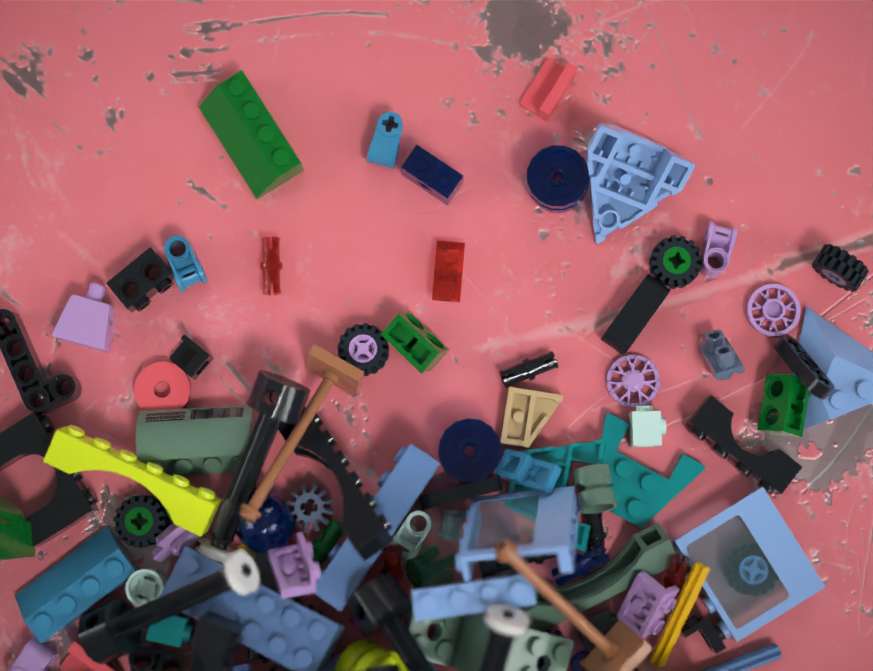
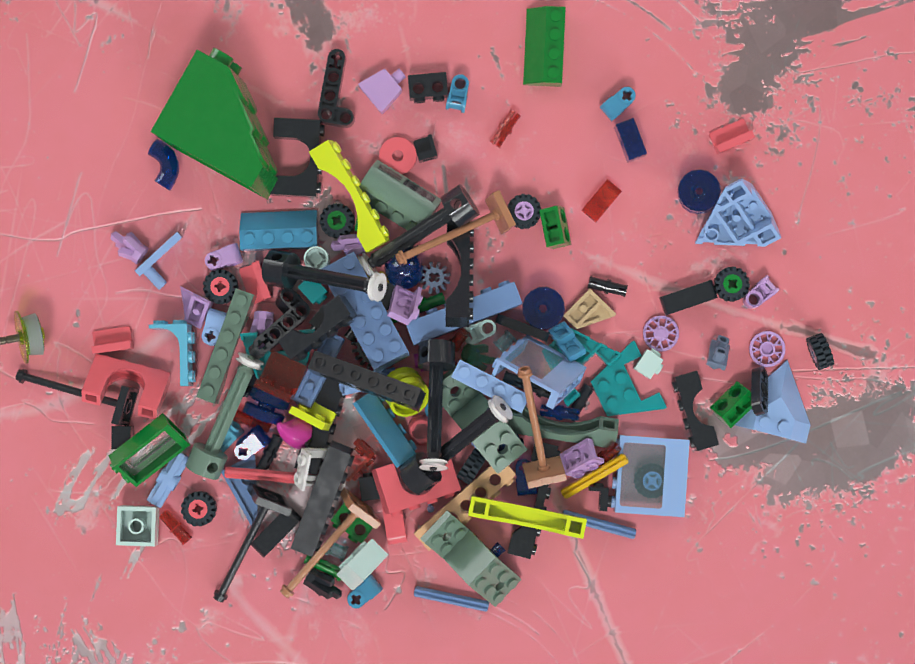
camera: 40 degrees right, 5 degrees up
sand green wheel [572,464,617,514] -> none

